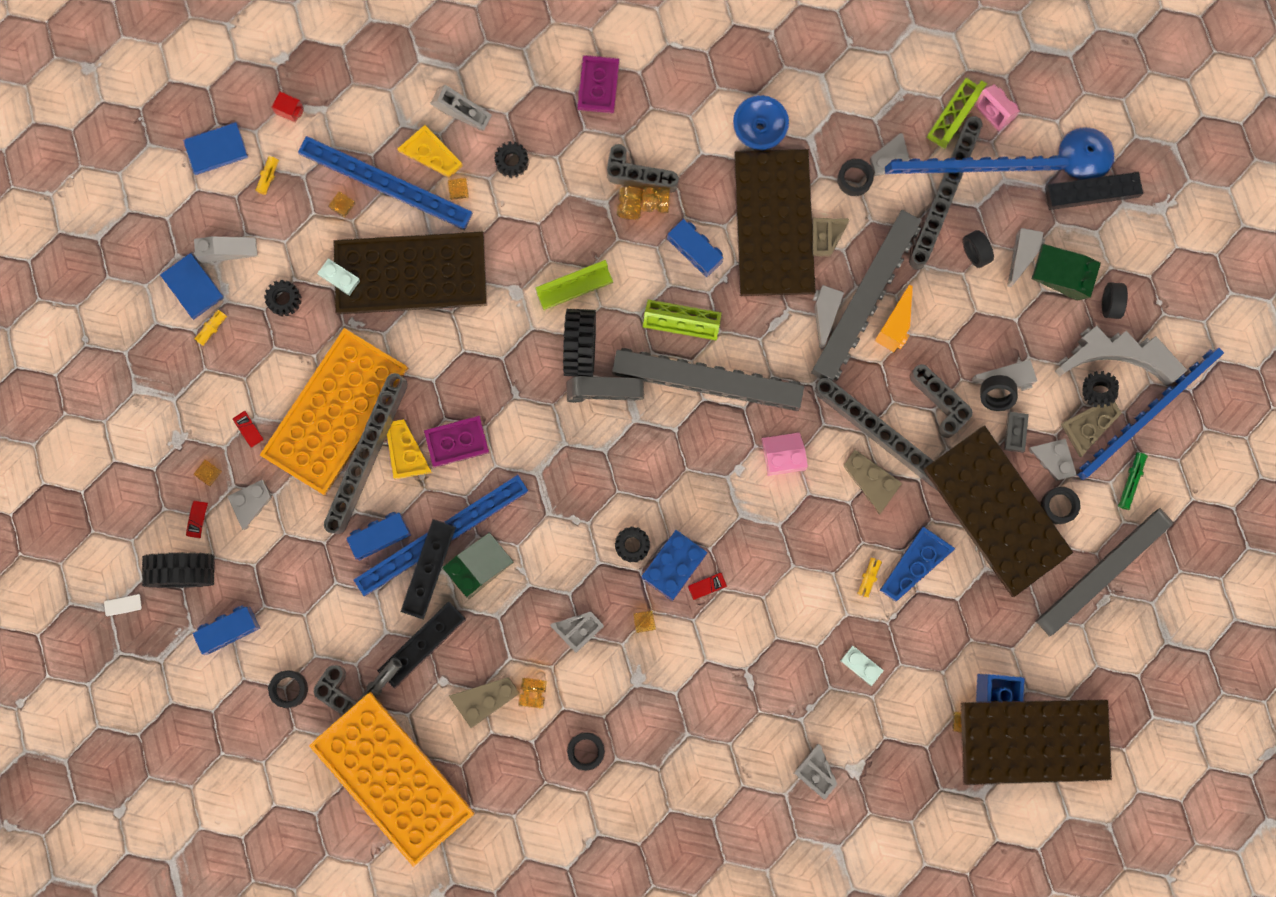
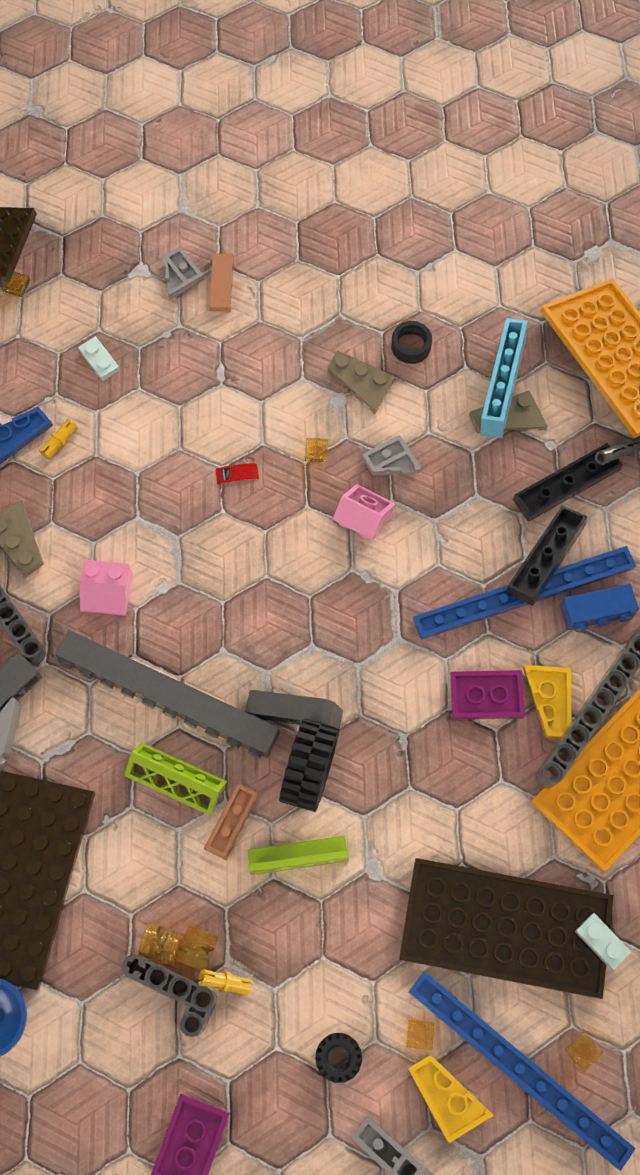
camera: 165 degrees left, 10 degrees down
slope [442,532,514,599] -> none
clear yellow wheel [518,678,547,709] -> none
black tyre [615,527,650,563] -> none
blue brick [641,530,708,602] -> none
blue brick [667,219,724,278] -> none
none -> yellow pin [198,969,252,996]
none -> nougat tile [204,783,259,860]
none -> nougat tile [209,253,234,312]
none -> dark tan wing [328,350,395,414]
none -> bright pink slope [333,484,396,539]
none -> medium azure brick [480,318,528,438]

